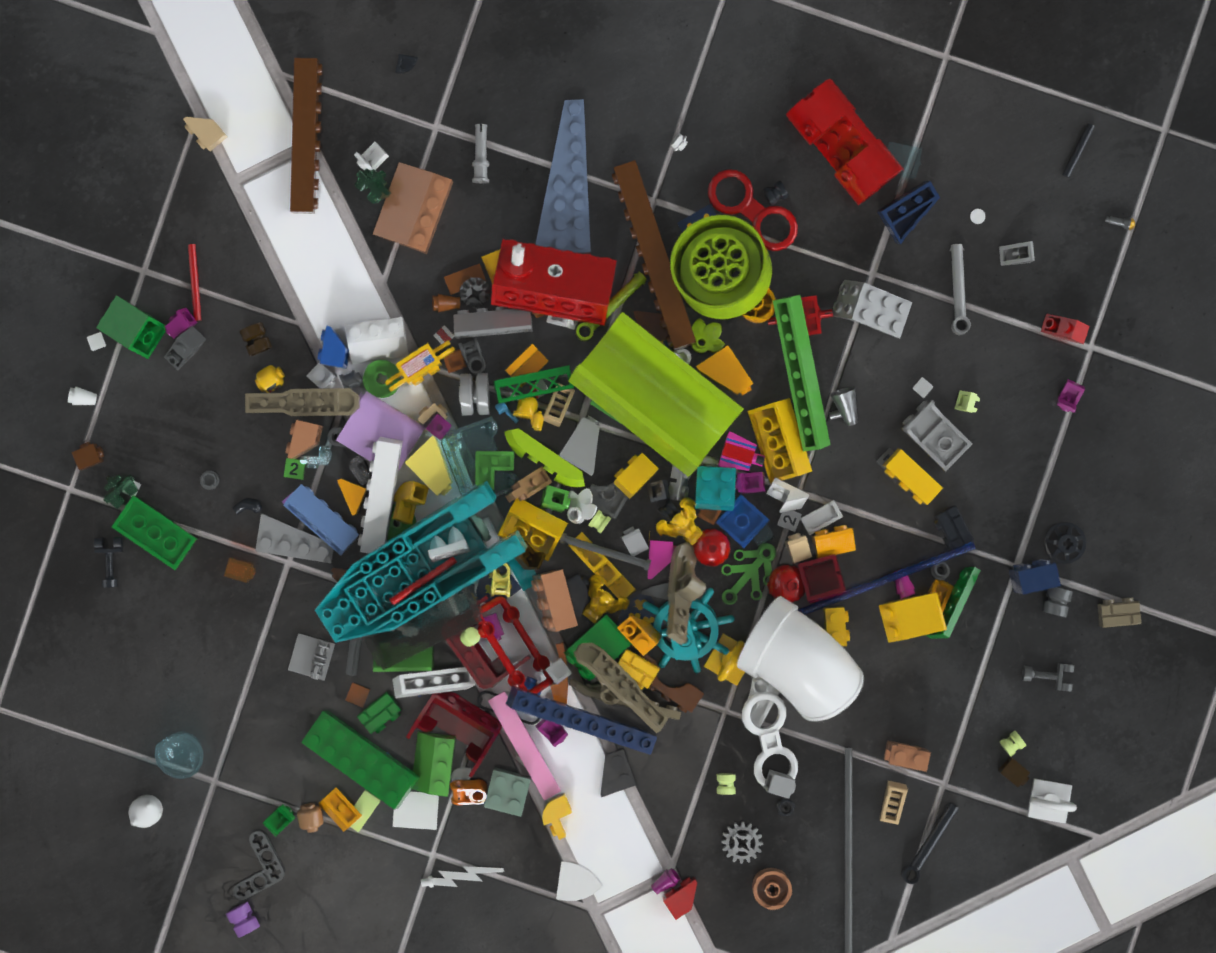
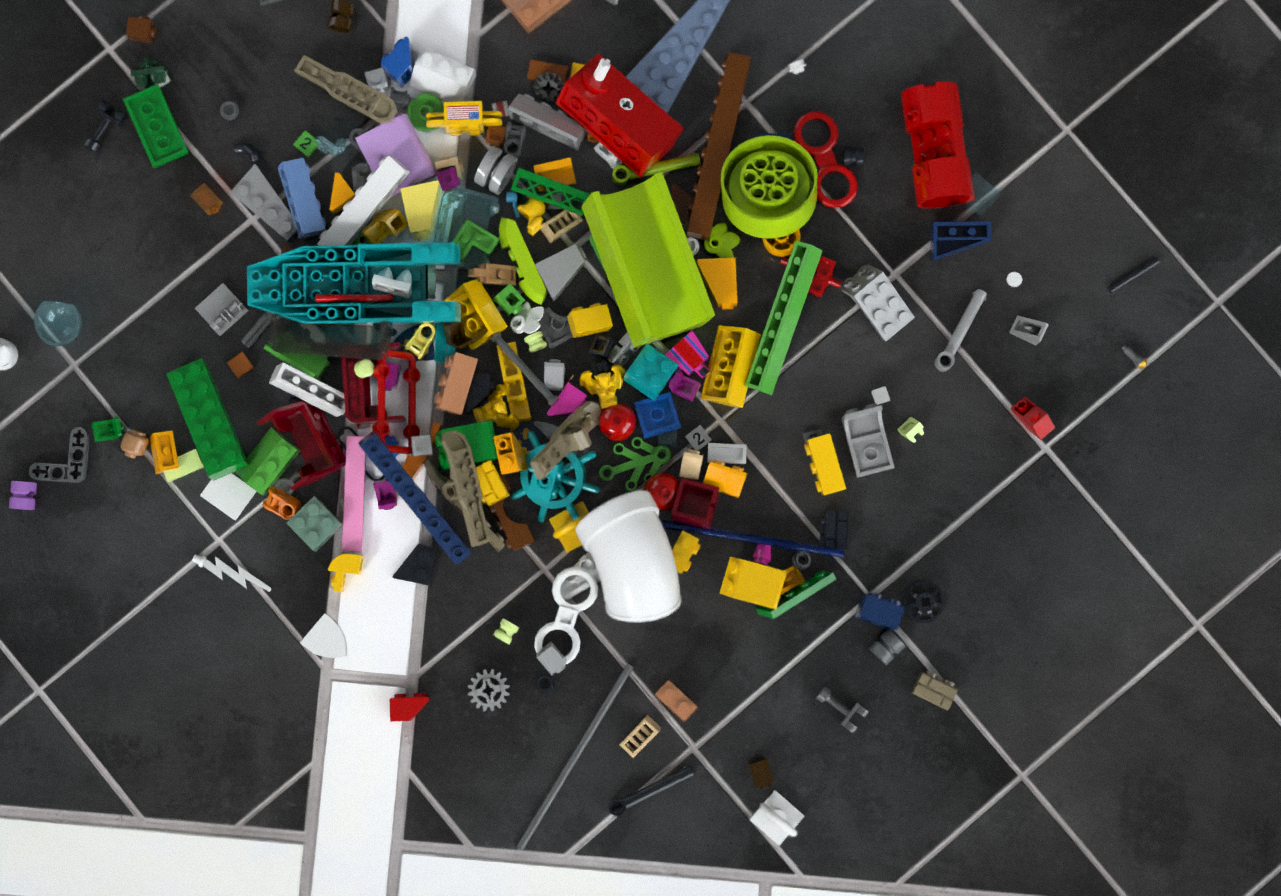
camera: 30 degrees right, 5 degrees down
yellow head [255,365,285,393] -> none
nougat slope [286,420,323,459] -> none
green brick [357,691,402,734] -> none
dark orange cone [432,294,460,313] -> none
magenta cone [651,868,680,895] -> none
dark orange tile [697,509,722,525] -> none
nougat brick [752,868,792,910] -> none
white slope [766,478,809,513] -> none
flat silver piece [829,387,858,426] -> none
yellowish green wheel [1000,730,1026,757] -> none
magenta bracket [1057,379,1085,413] -> none

